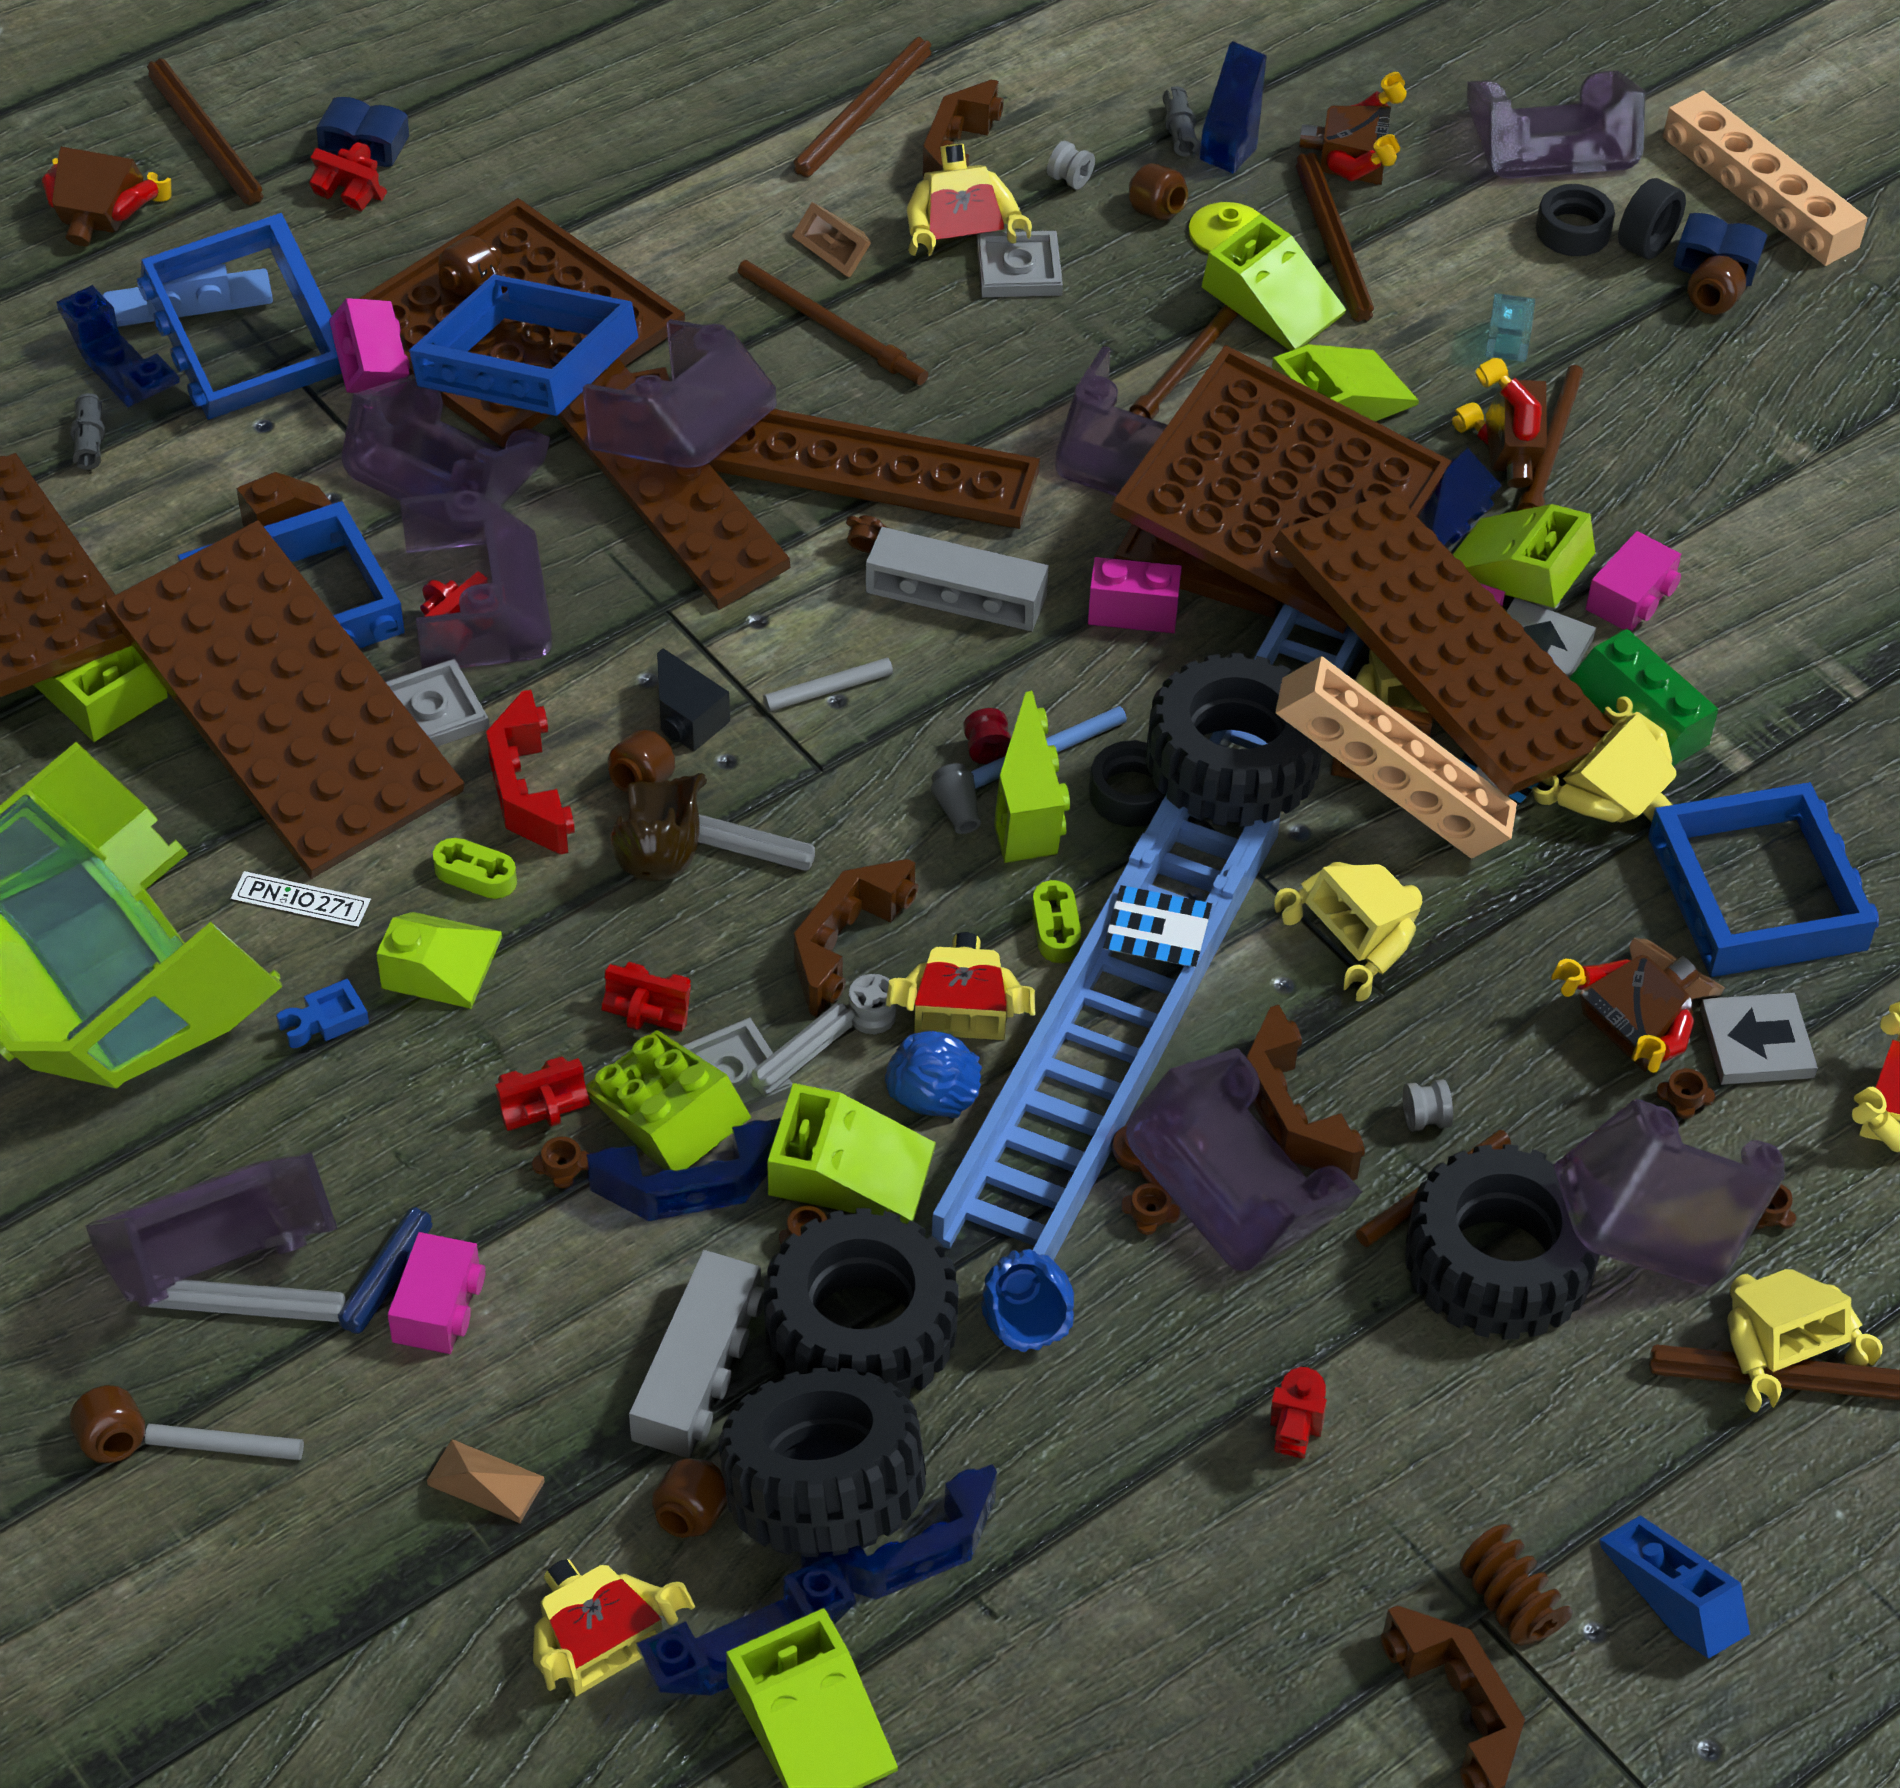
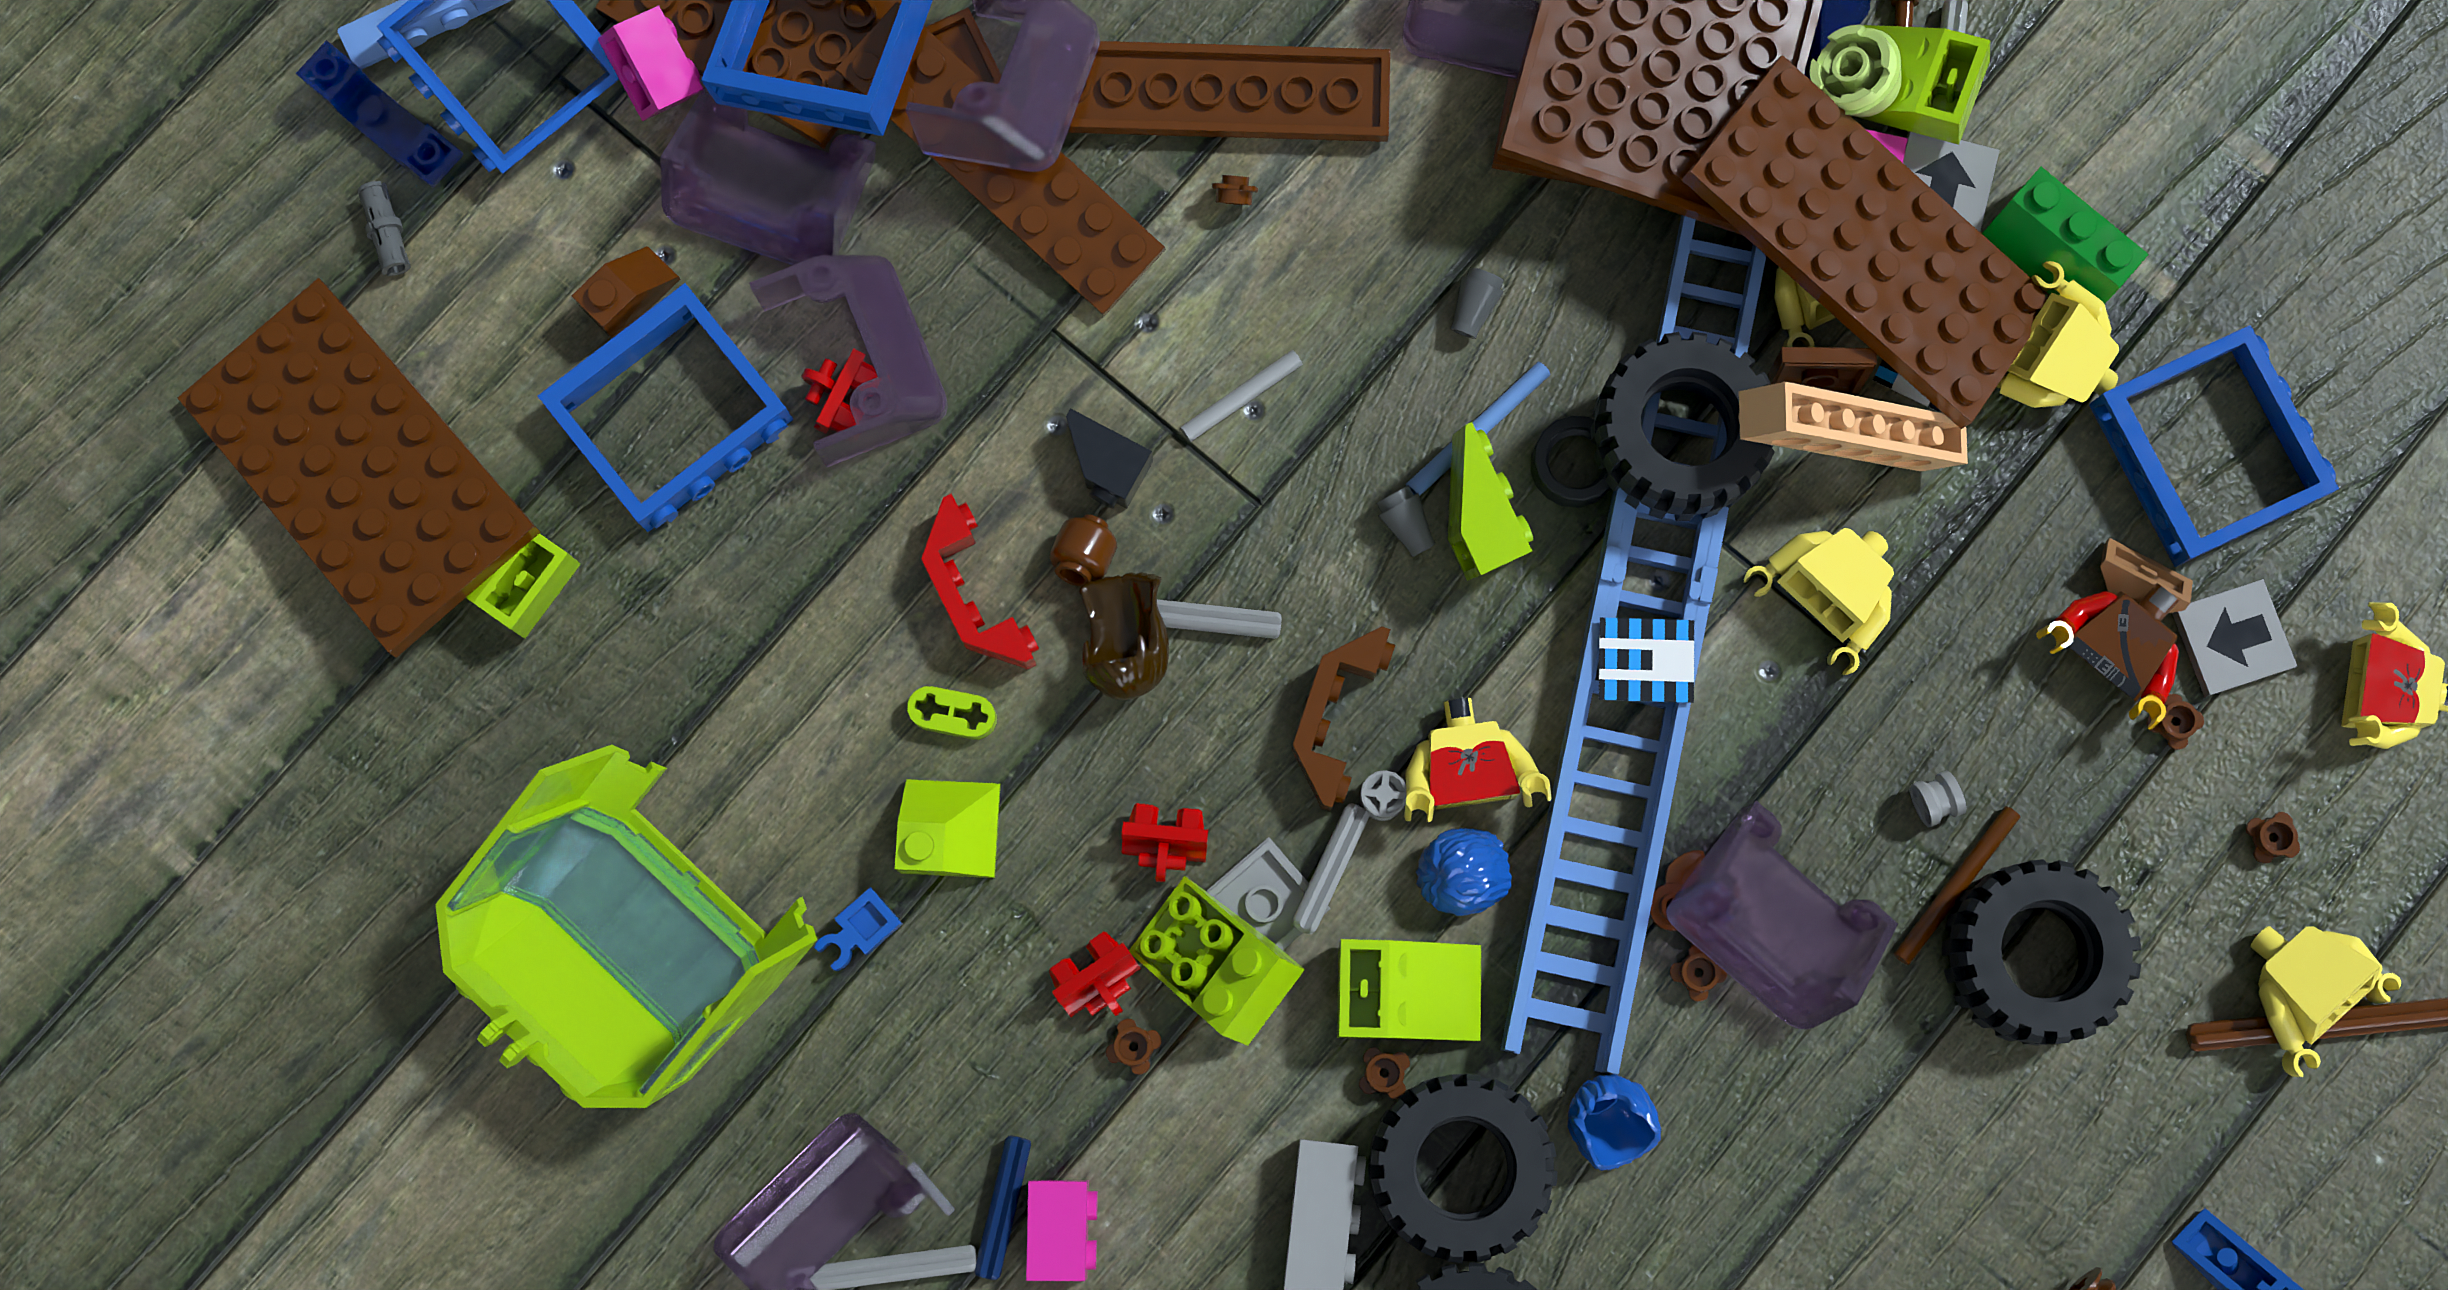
camera: 10 degrees left, 30 degrees up
reddish brown plate [105,520,464,879] -> none
white sticker [231,871,371,927] -> none
light grey tile [386,658,489,747] -> none
clear blue slope [586,1118,781,1221] -> none
light grey brick [866,527,1049,632] -> none
dark red wheel [963,708,1011,765] -> none
lime beam [1032,880,1081,963] -> none
dark pink brick [1088,557,1182,633] -> none
reddish brown slope [1243,1005,1365,1182] -> none
red hips [1270,1367,1327,1459] -> none
clear purple windscreen [1553,1098,1785,1287] -> none
dark pink brick [1585,531,1681,632] -> none
none -> dark grey cone [1450,267,1504,339]
none -> yellowish green cone [1810,25,1902,117]

